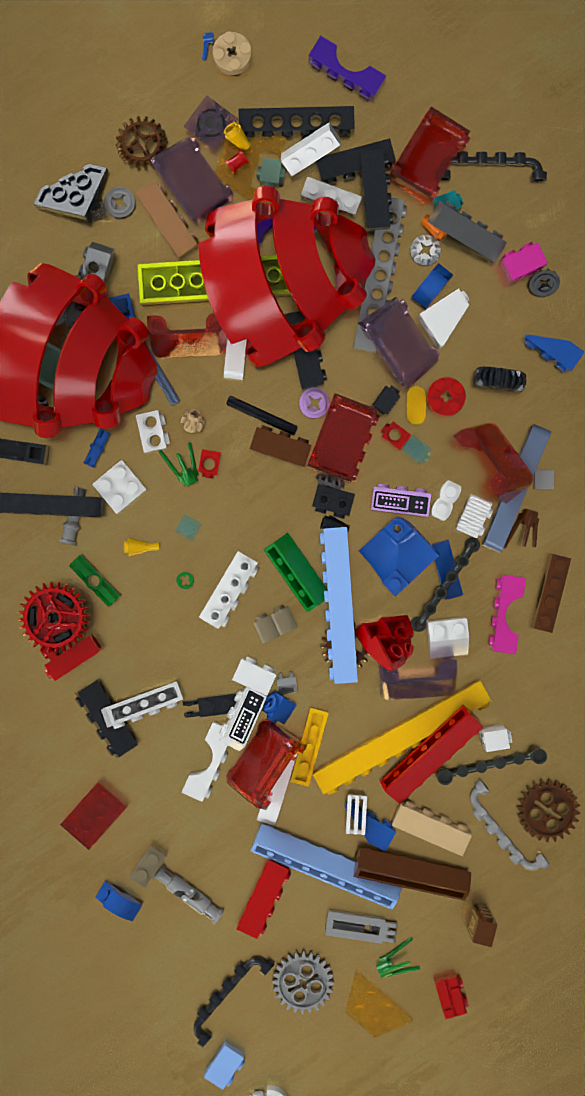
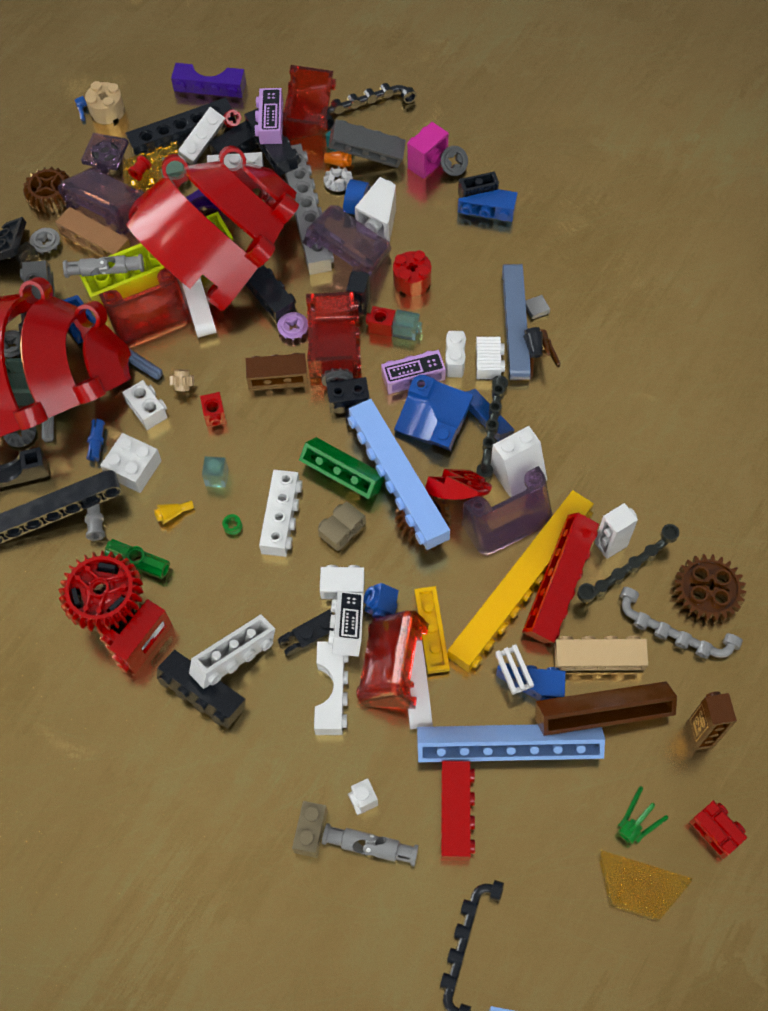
camera: 25 degrees left, 25 degrees down
clear red brick [60,779,129,850] -> none
blue brick [95,881,142,921] -> none
green plant [159,442,199,487] -> none
yellow cone [224,122,251,151] -> none
black axle [226,396,298,435] -> none
light grey gear [272,951,334,1014] -> none
light grey tile [277,672,298,695] -> none
light grey hinge [325,909,398,944] -> none
yellow tile [406,386,426,425] -> none
clear red windscreen [454,423,533,503] -> none
black gear [474,366,527,392] -> none
dark pink arch [489,575,526,654] -> none
reddish brown arch [531,553,571,633] -> none
none -> light grey piece [63,254,144,278]
none -> bush [223,109,242,128]
none -> lavender brick [255,88,283,144]
none -> white brick [348,778,378,816]
none -> black brick [458,171,499,198]
none -> black cone [523,327,543,358]

